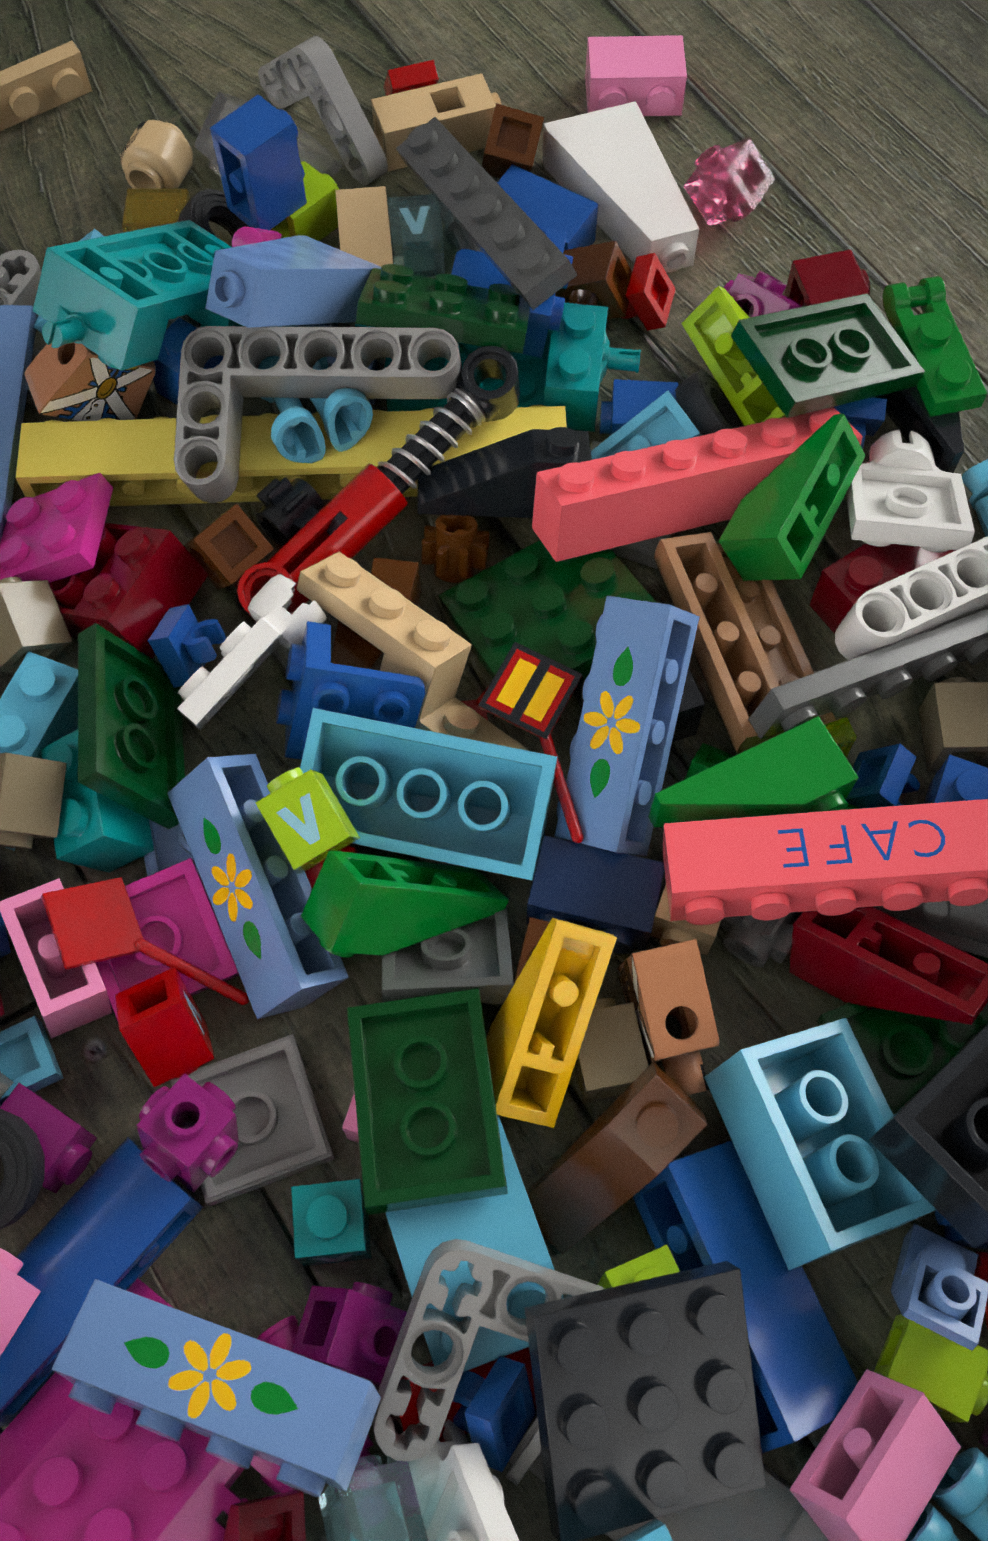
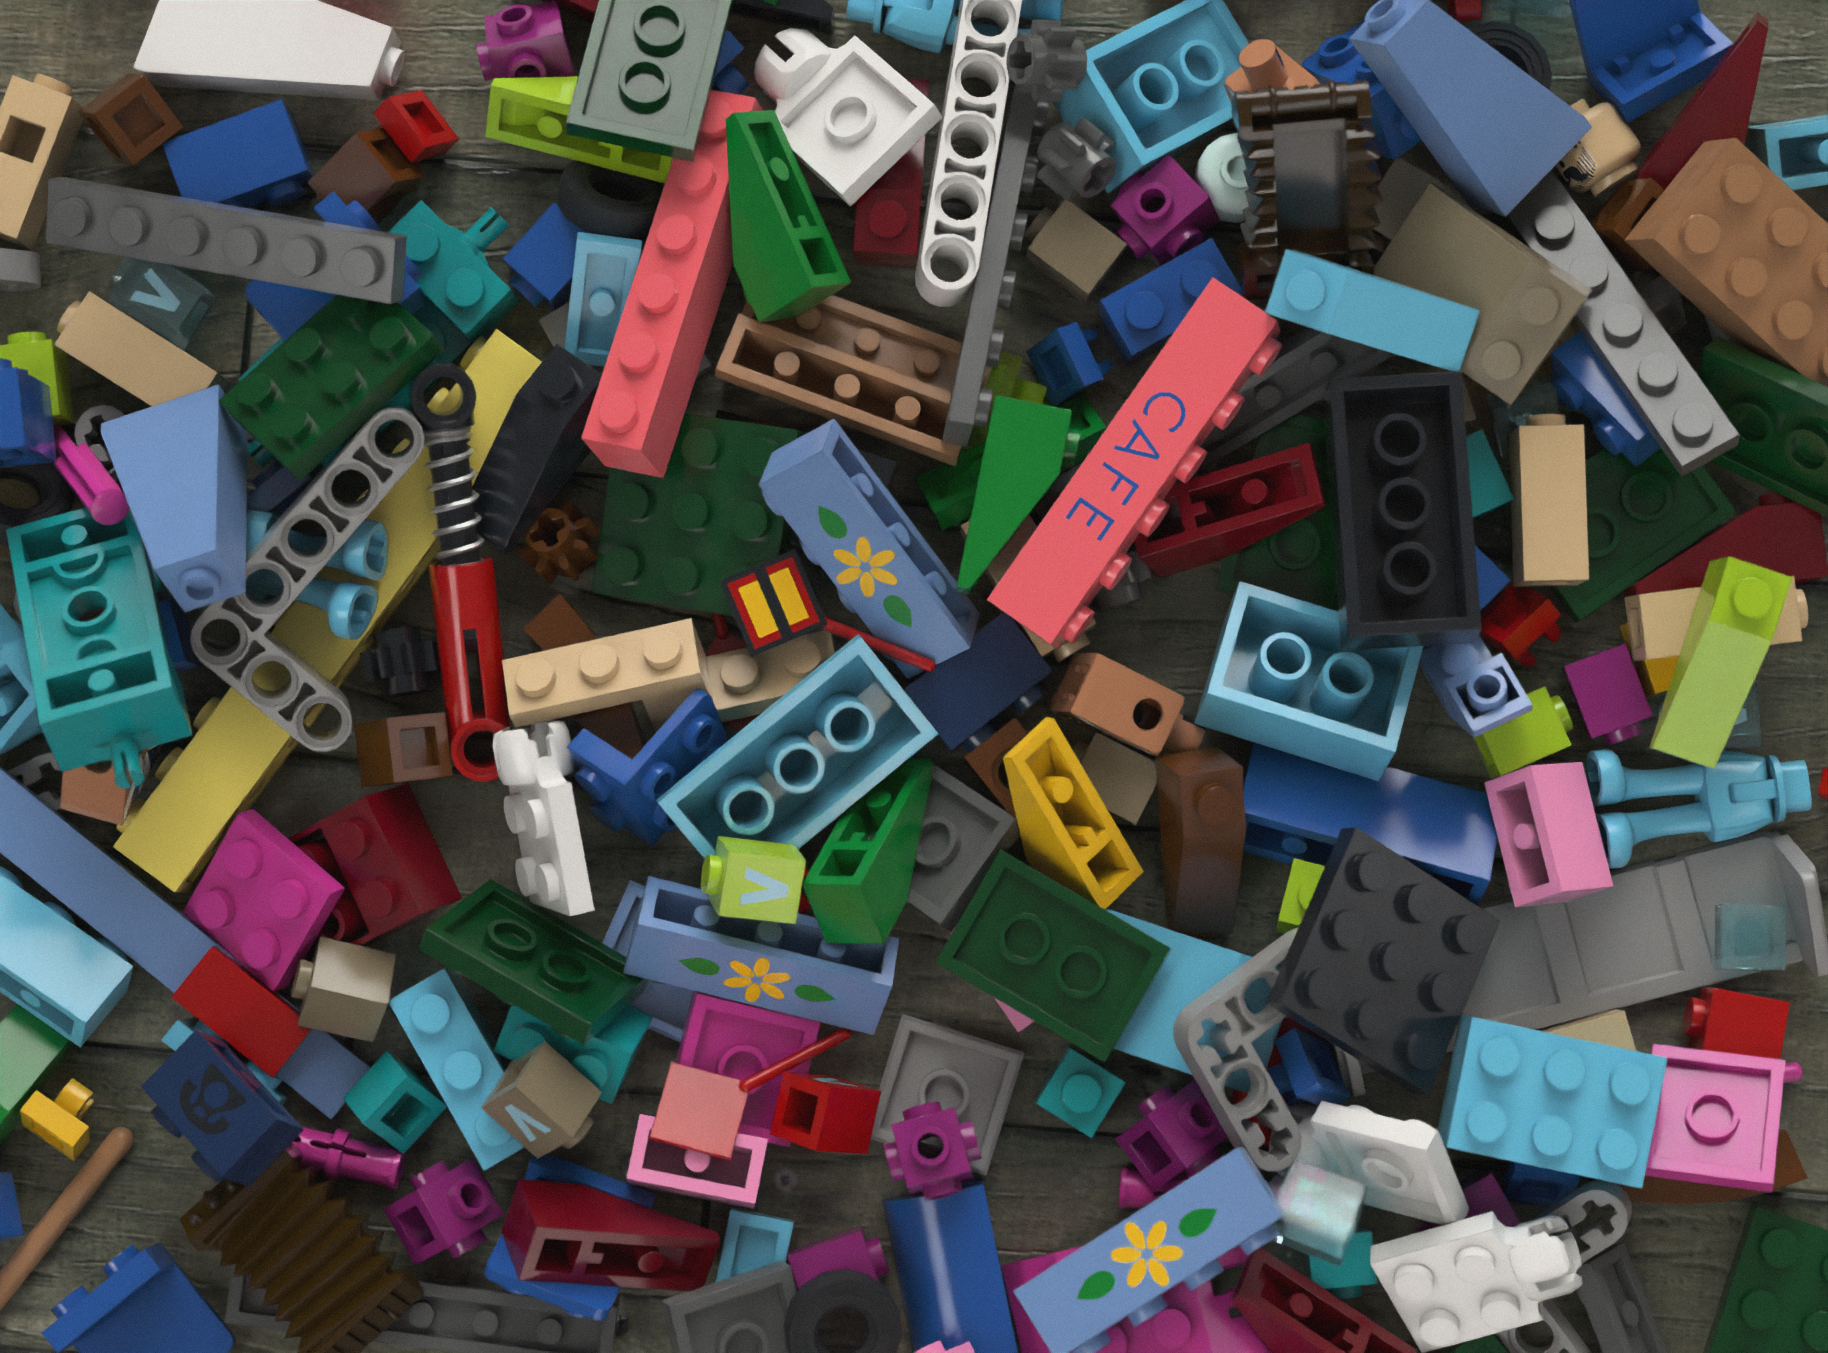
camera: 50 degrees left, 20 degrees up
blue tile [148,604,227,687] -> none

